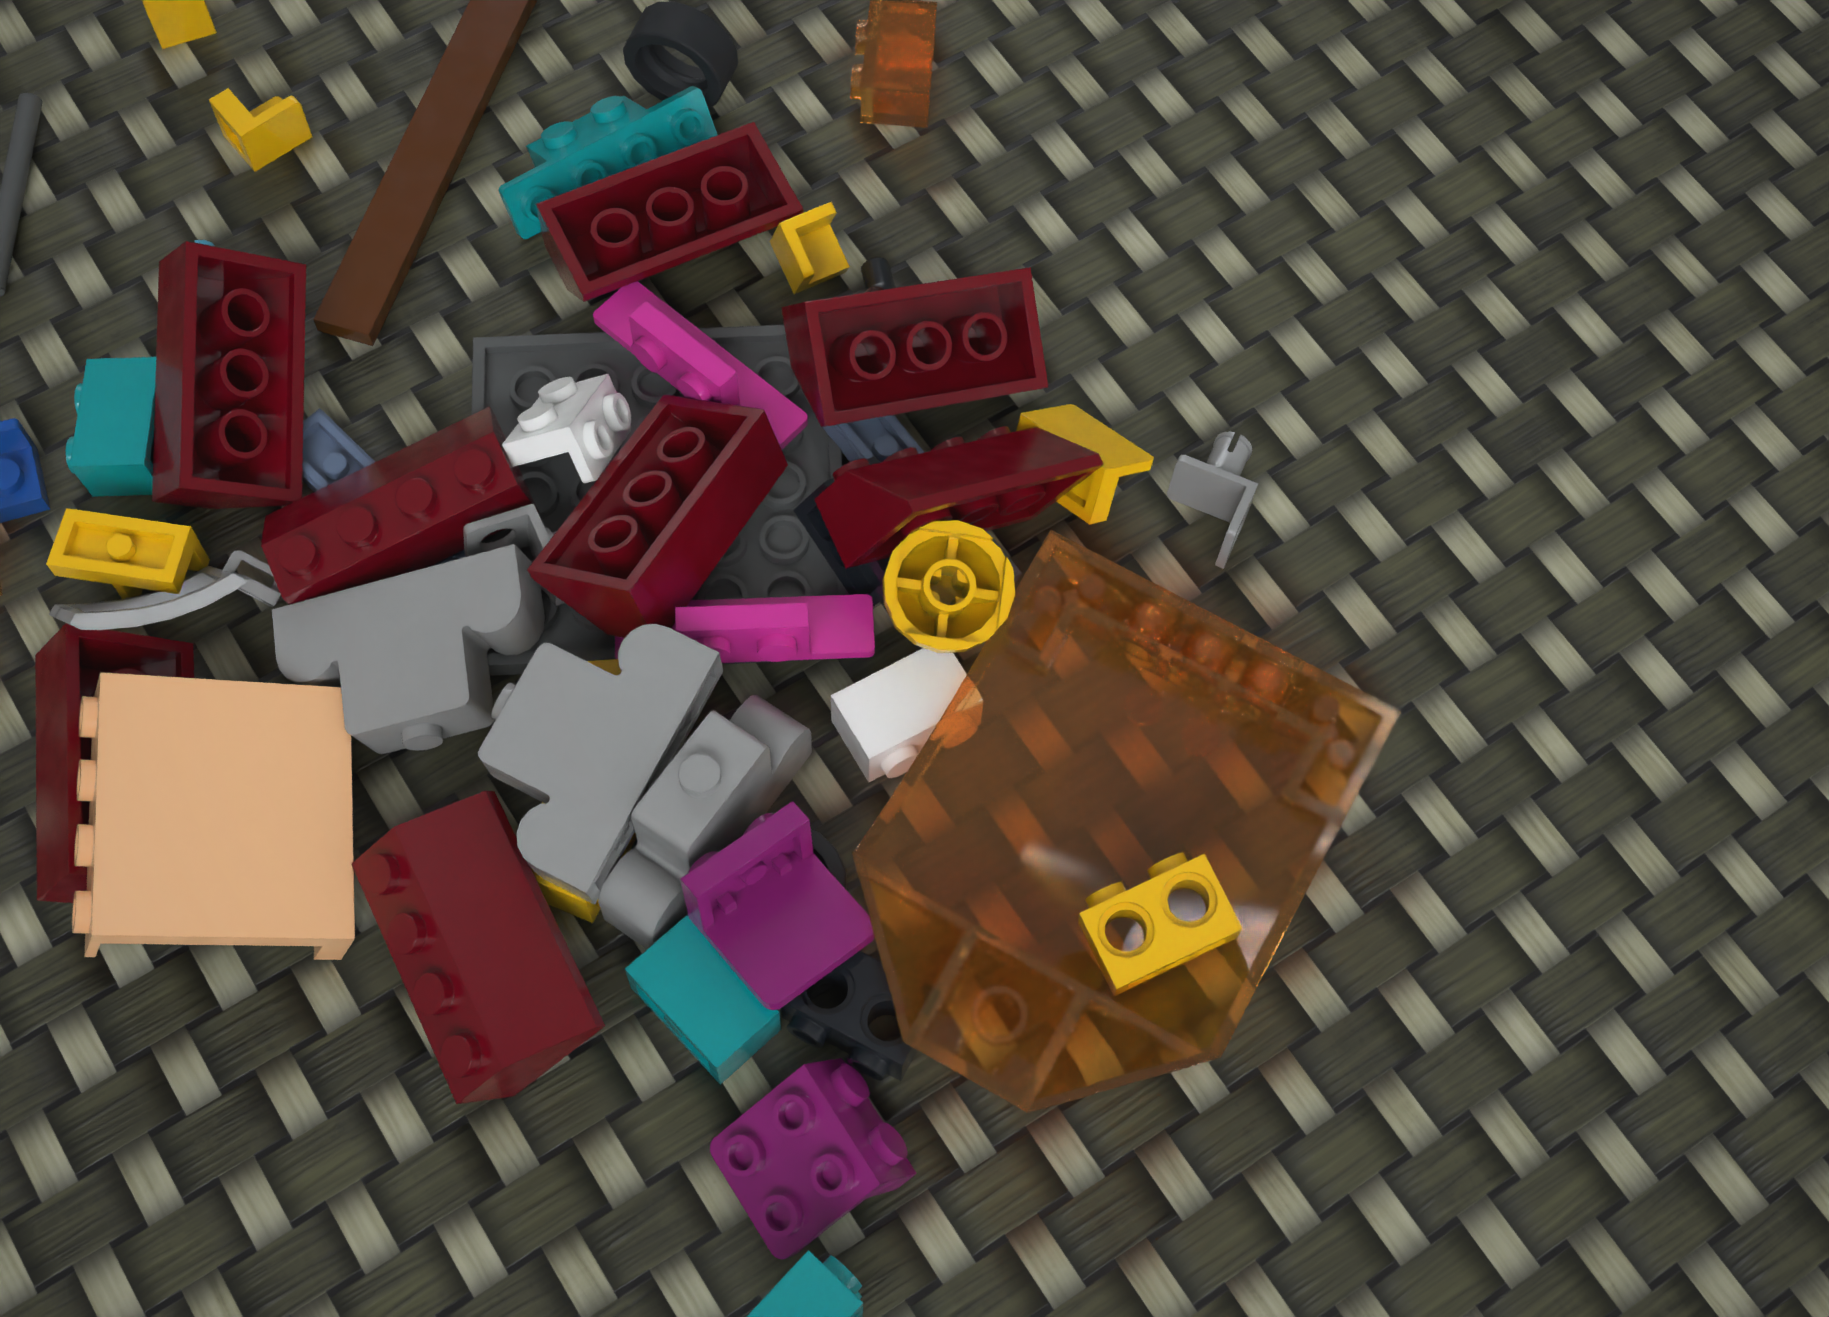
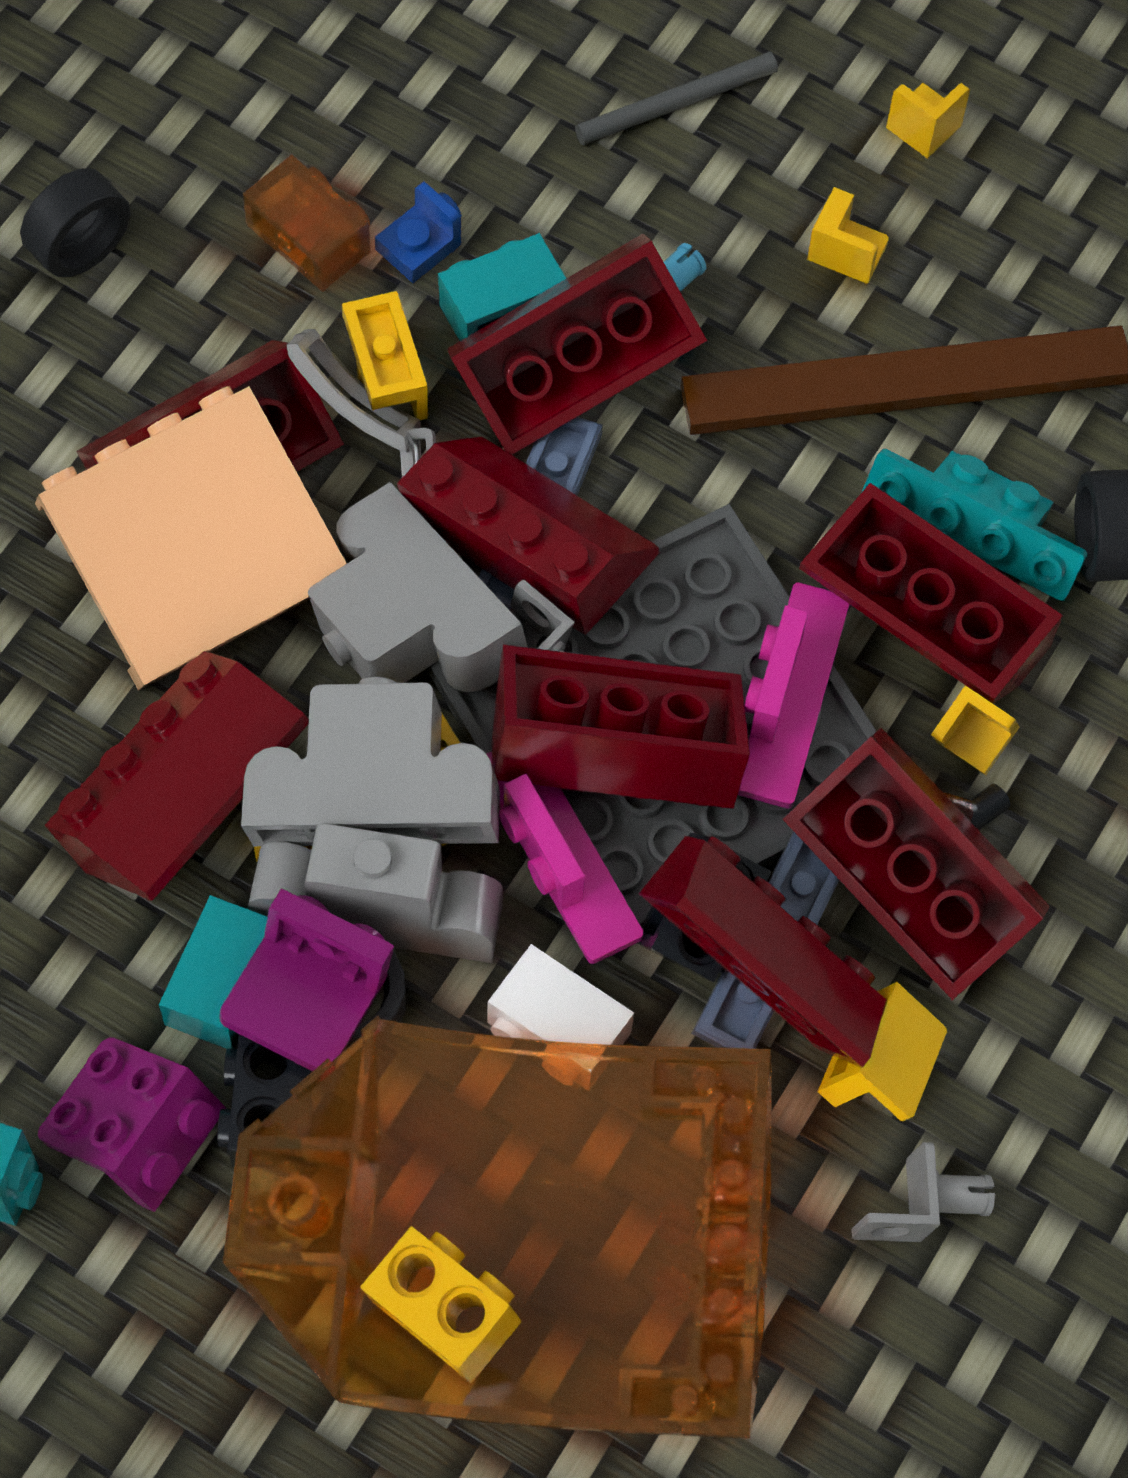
camera: 65 degrees right, 0 degrees up
white bracket [502,374,631,483] -> none
yellow cylinder [882,520,1015,653] -> none

